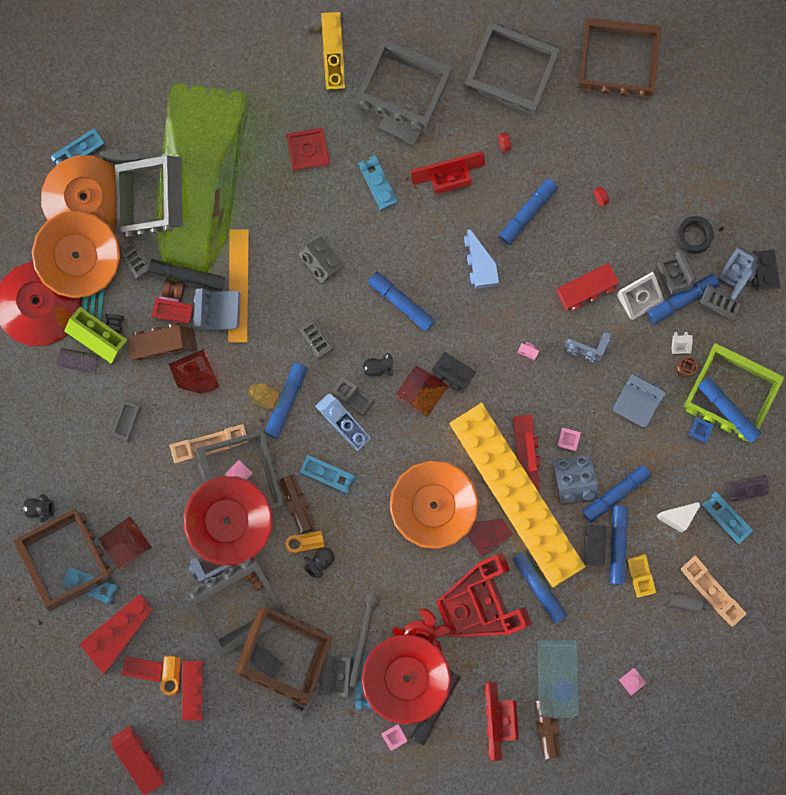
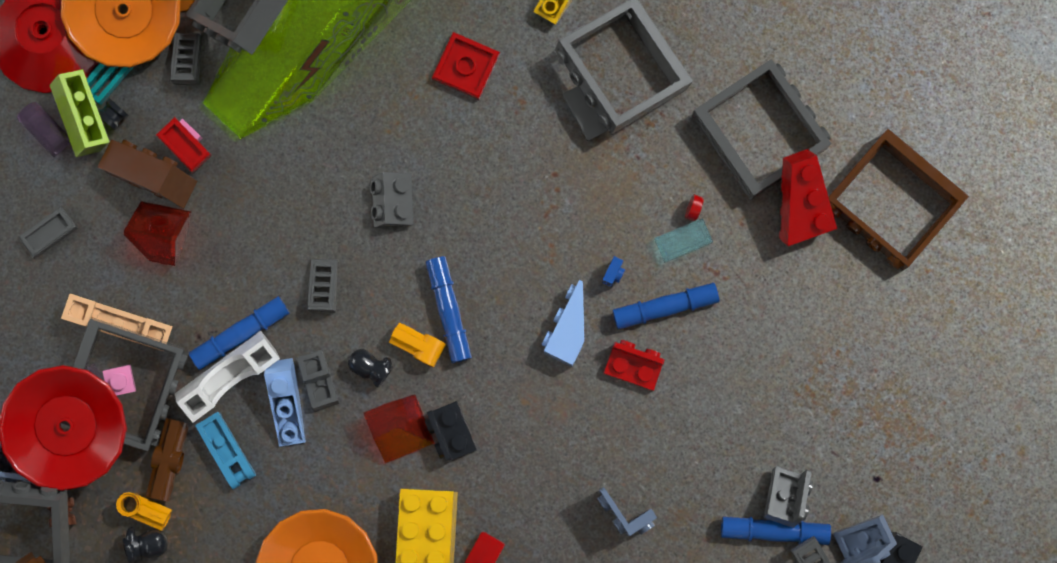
camera: 40 degrees right, 0 degrees up
black piece [148,258,226,292] -> none
copper wheel [162,278,185,300] -> none
sand blue bracket [193,289,240,331] -> none
light orange tile [228,229,249,343] -> none
clear yellow brick [248,382,280,411] -> none
dark azure plate [358,155,398,211] -> none
red bracket [410,151,485,194] -> none
bright pink plate [518,342,539,360] -> none
red brick [556,263,619,311] -> none
red tile [594,187,610,207] -> none
white slope [617,272,664,320] -> none
black tyre [676,216,714,254] -> none
none -> white arch [175,331,280,423]
none -> light orange piece [389,323,446,368]
none -> blue plate [602,256,625,287]
none -> red bracket [604,340,665,391]
none -> clear light blue tile [654,218,713,263]
none -> red wedge [779,149,837,246]

